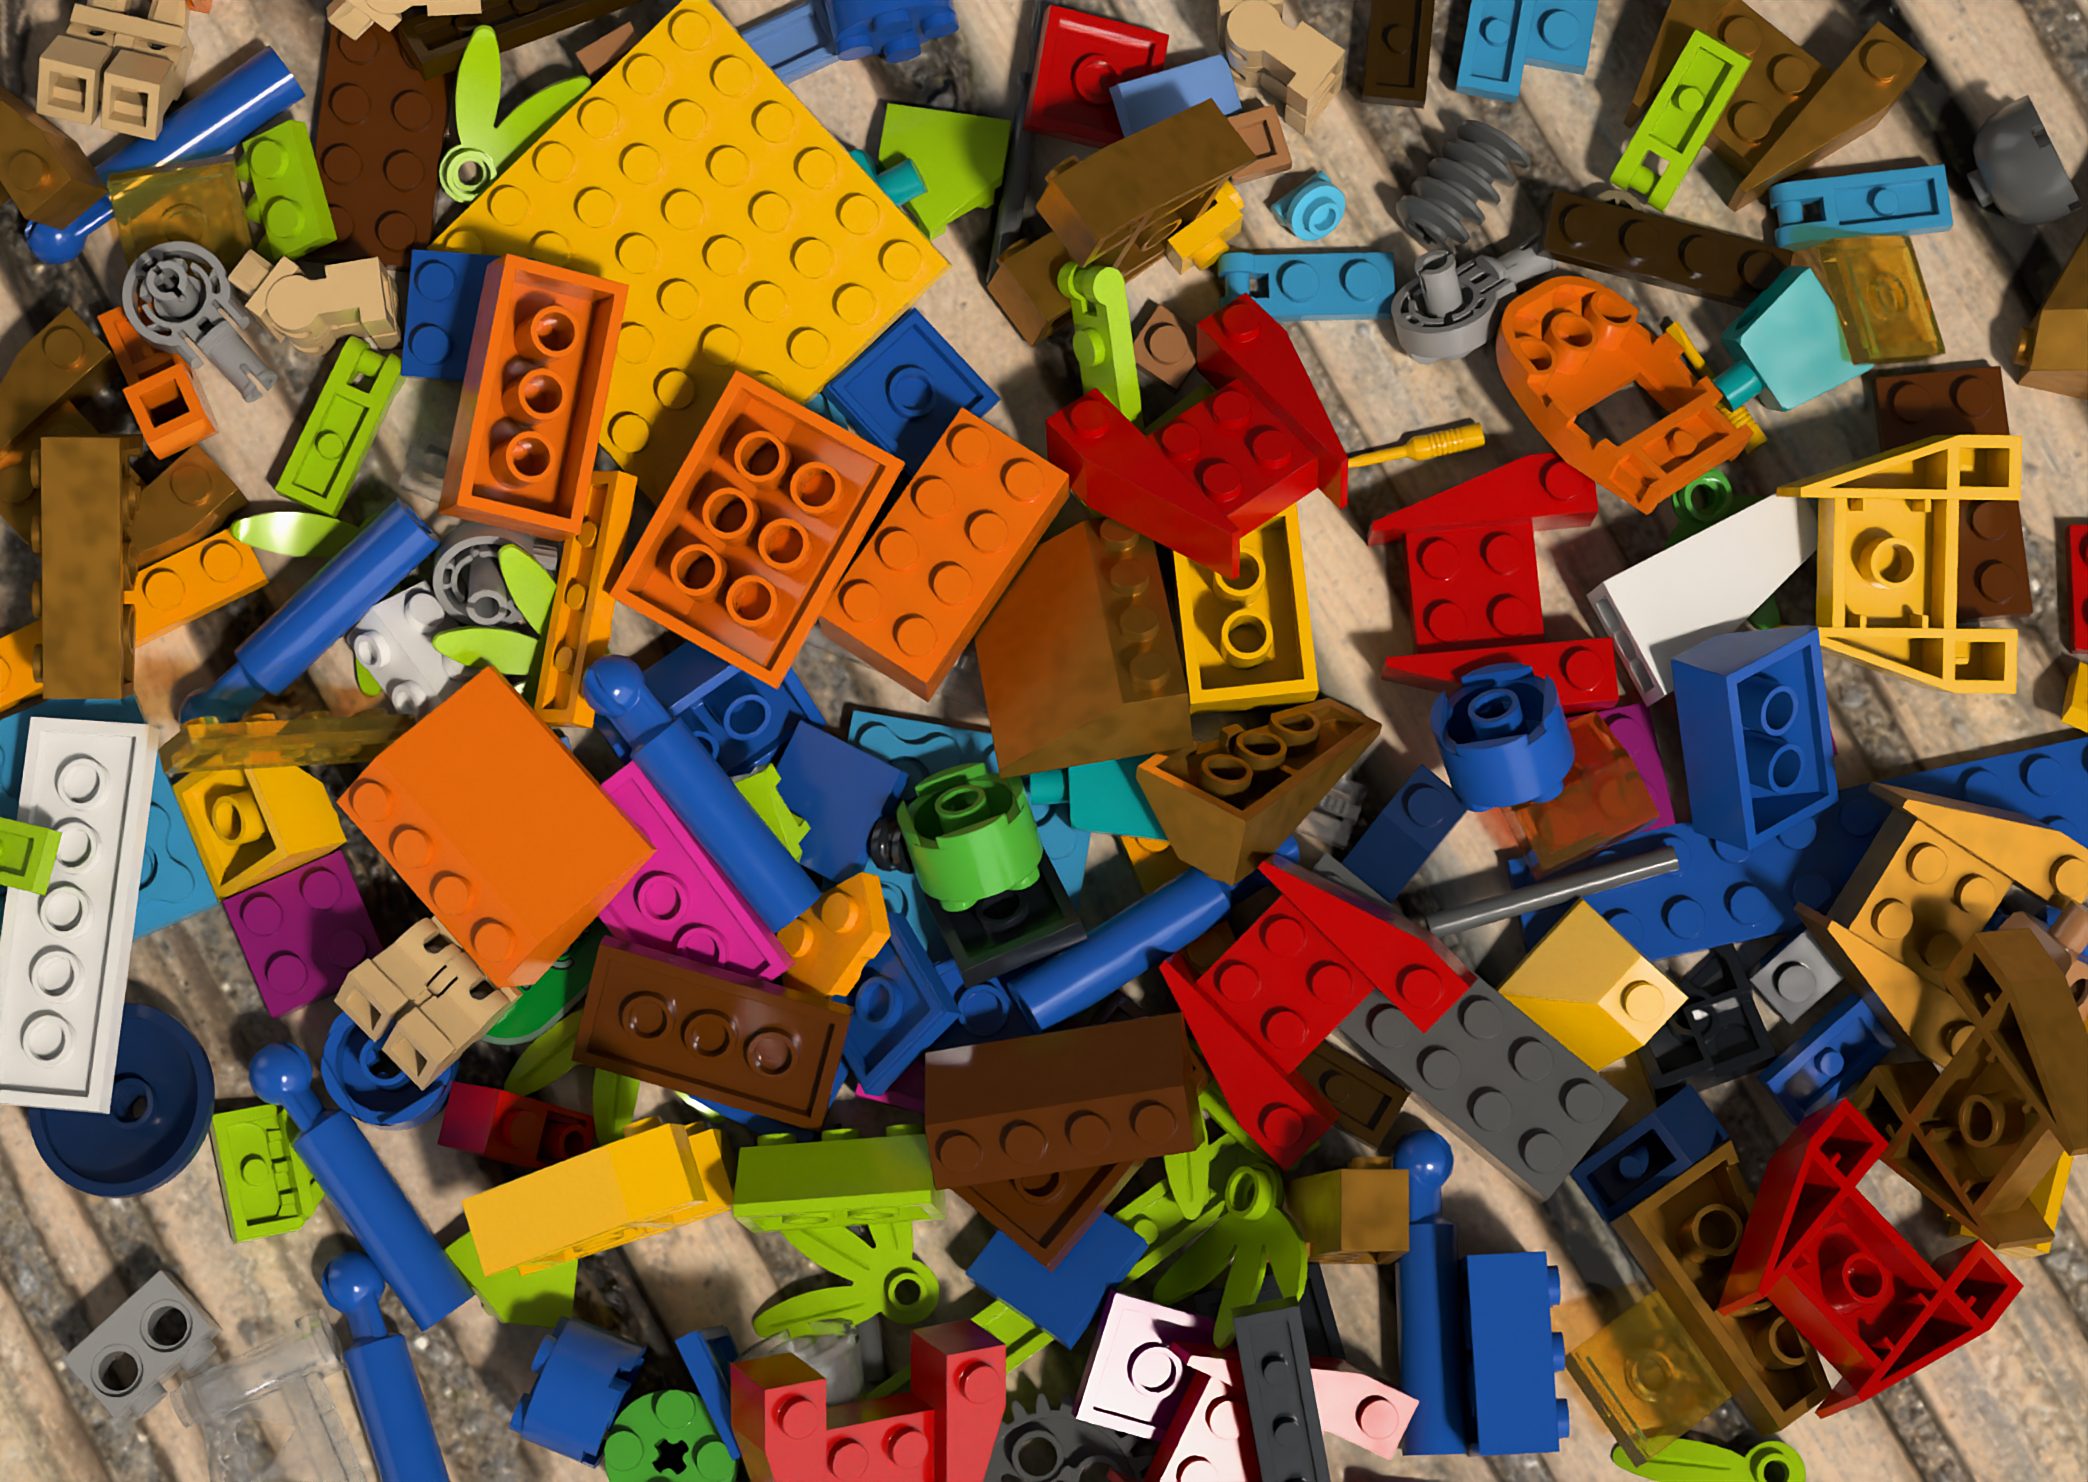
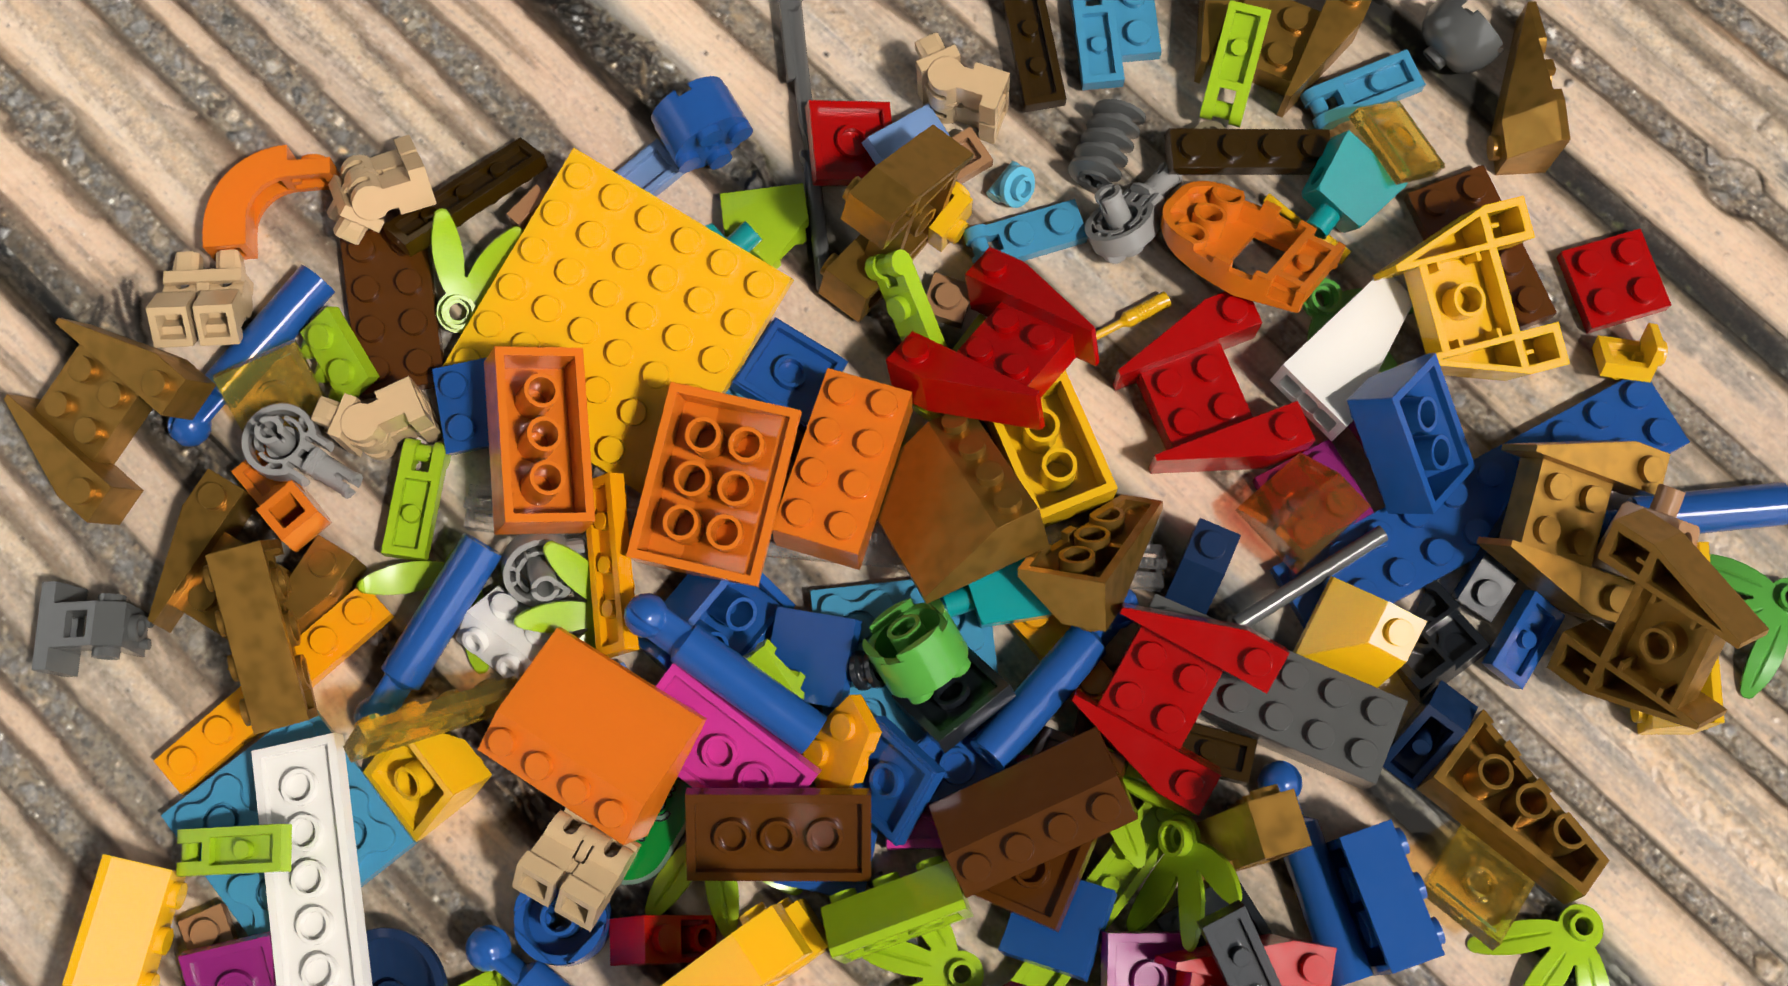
camera: 15 degrees left, 5 degrees down
magenta plate [222,850,385,1021] -> none
blue brick [1430,663,1575,812] -> none
red wedge [1717,1097,2024,1419] -> none

